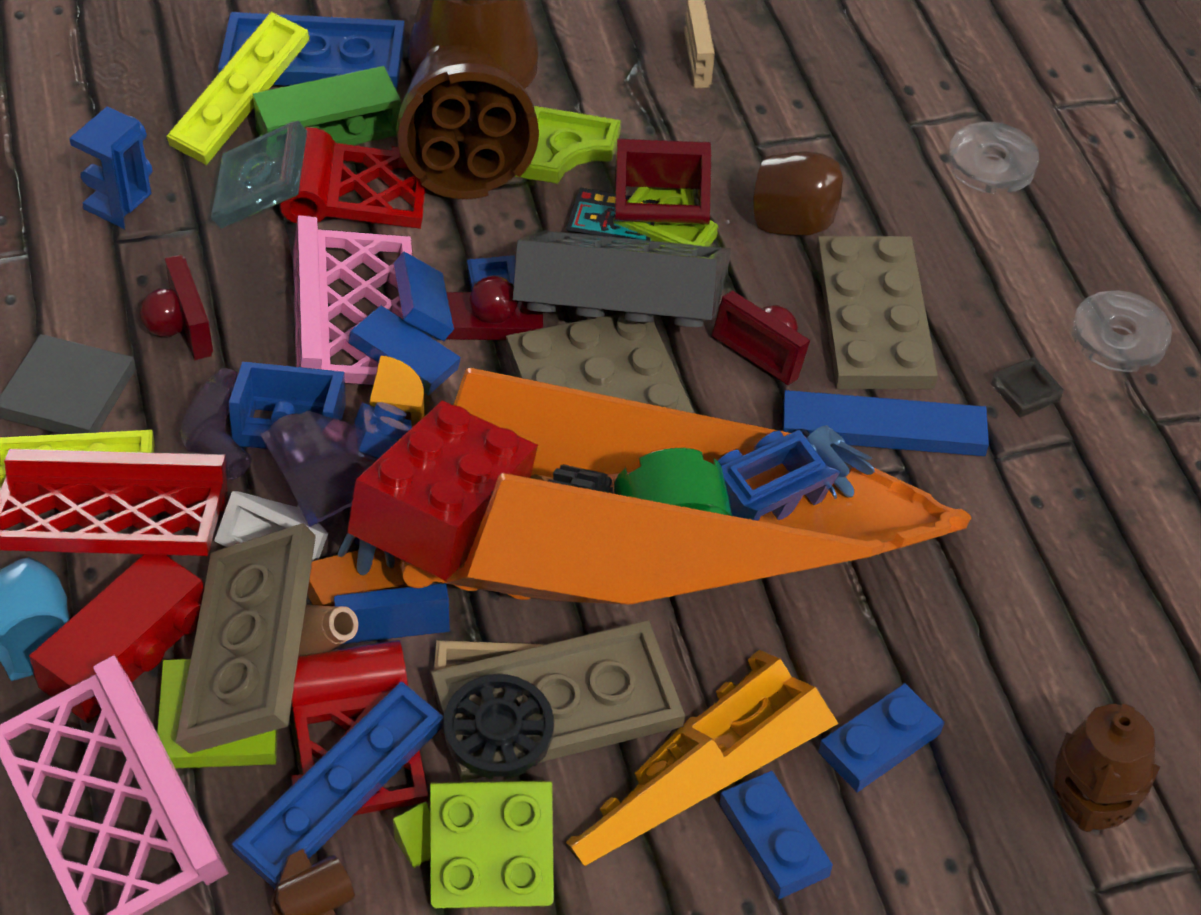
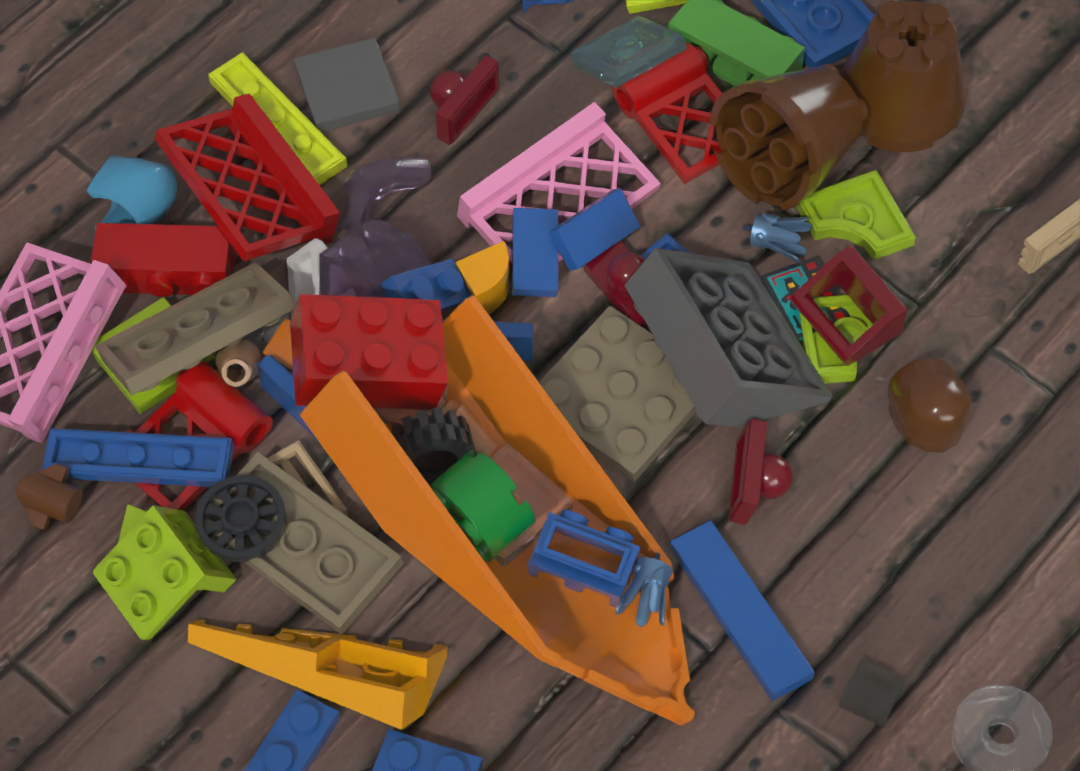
camera: 60 degrees right, 10 degrees up
blue window [229,361,346,456] -> none
dark tan plate [816,236,938,389] -> none
none -> flat silver piece [742,213,812,263]

